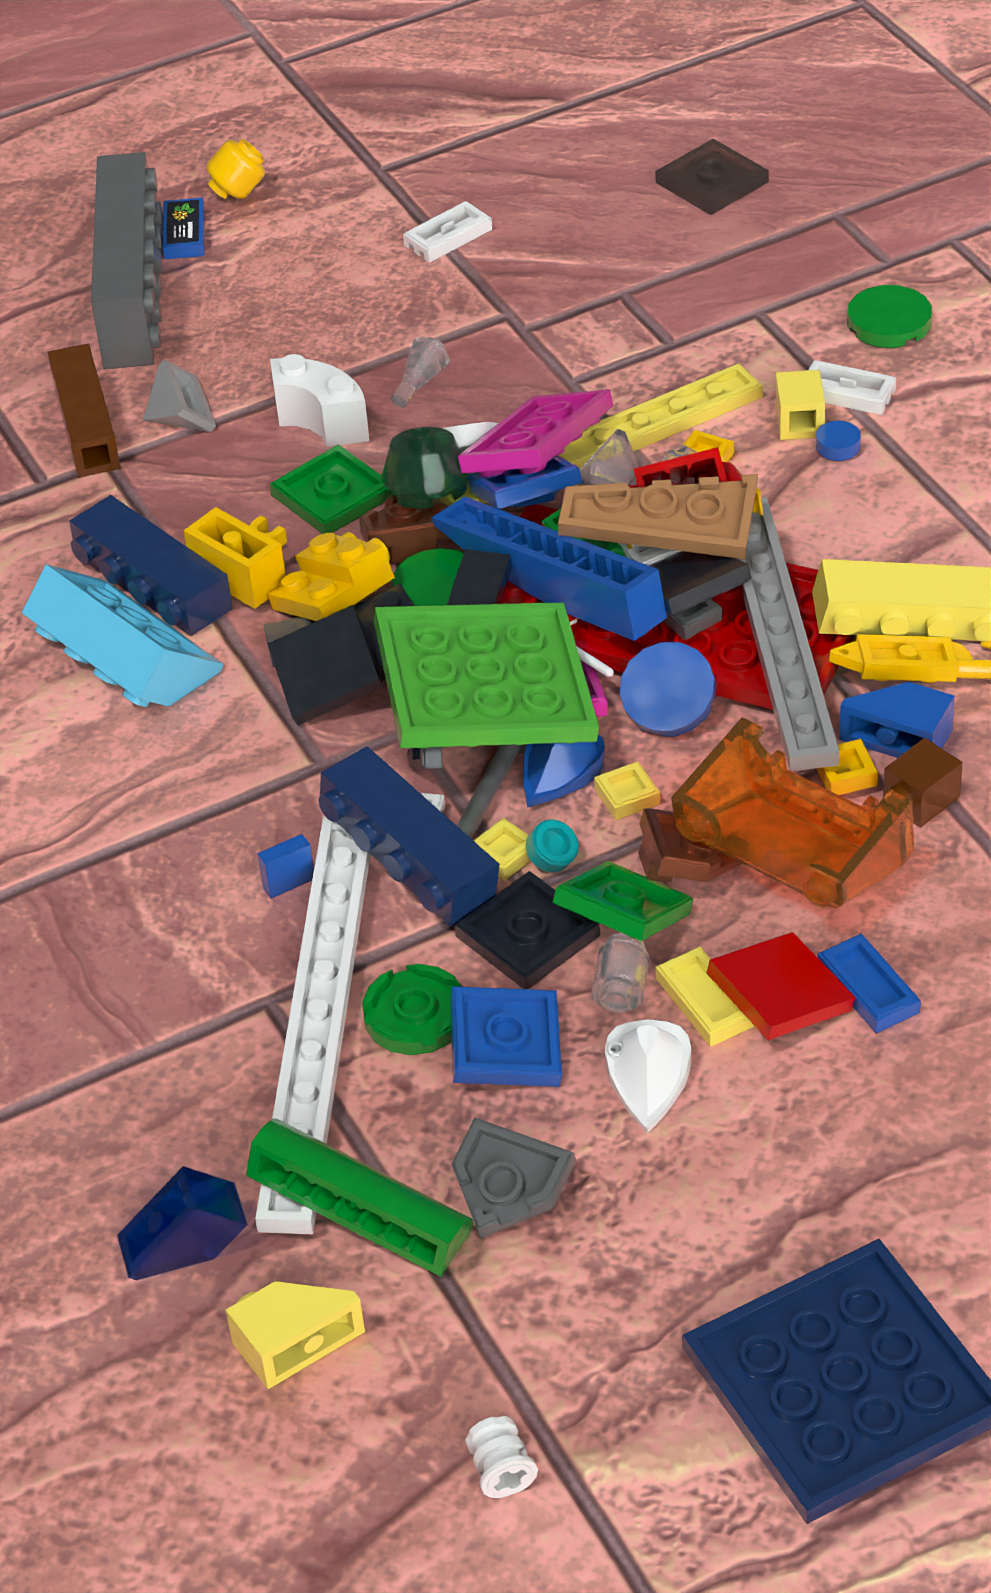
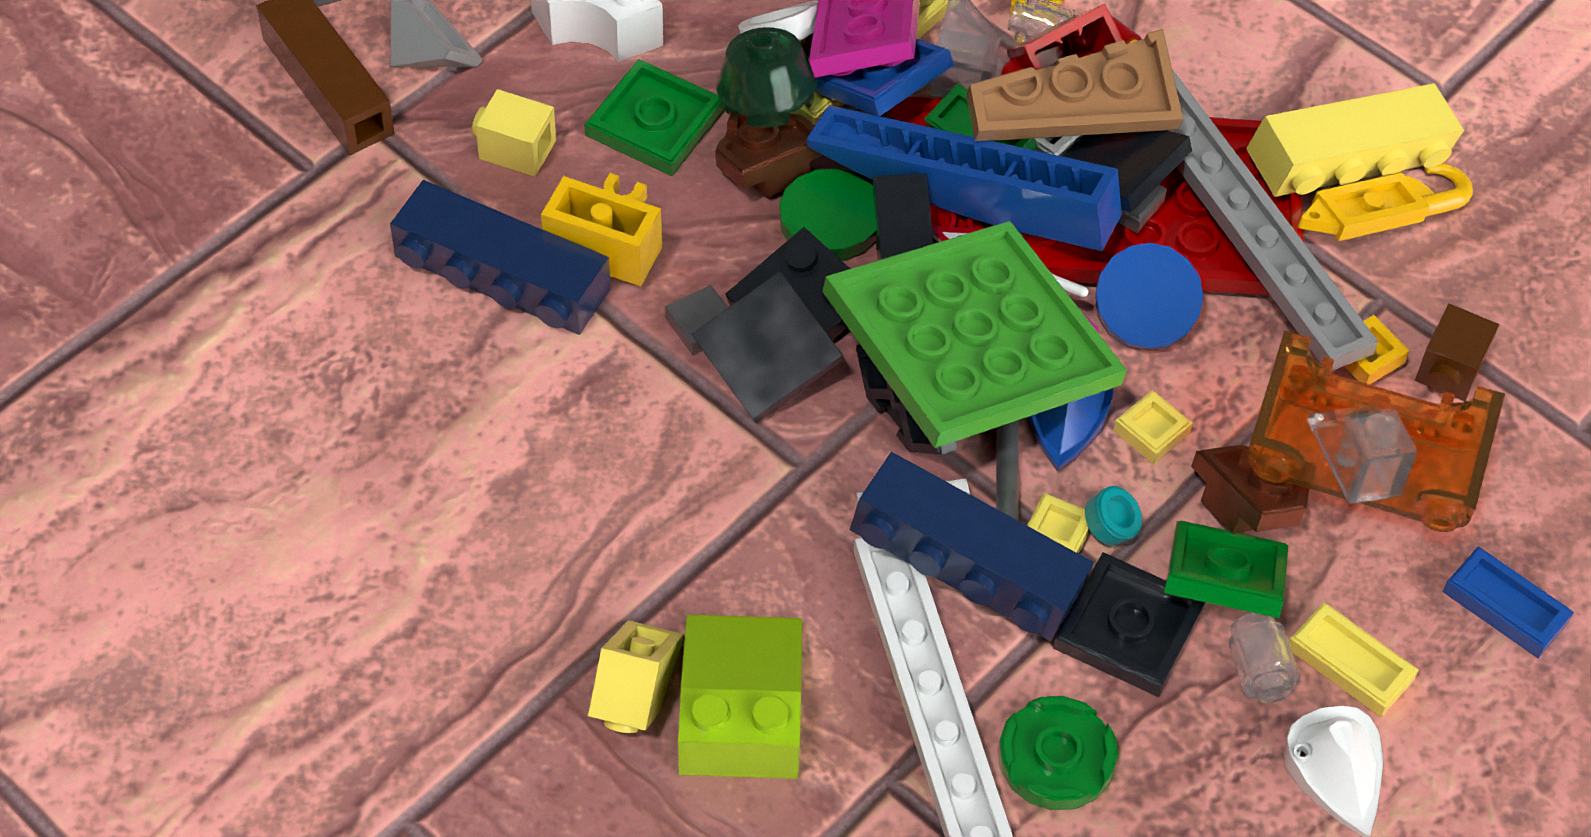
camera: 25 degrees left, 10 degrees up
medium azure slope [22,564,224,707] -> none
blue tile [257,834,314,899] -> none
yellow plate [267,532,395,621] -> none
blue tile [450,986,562,1087] -> none
red tile [706,932,855,1040] -> none
blue slope [839,682,955,758] -> none
none -> light yellow brick [472,89,556,177]
none -> light yellow slope [588,620,684,733]
none -> lime slope [678,614,802,779]
none -> clear slope [1308,406,1417,504]

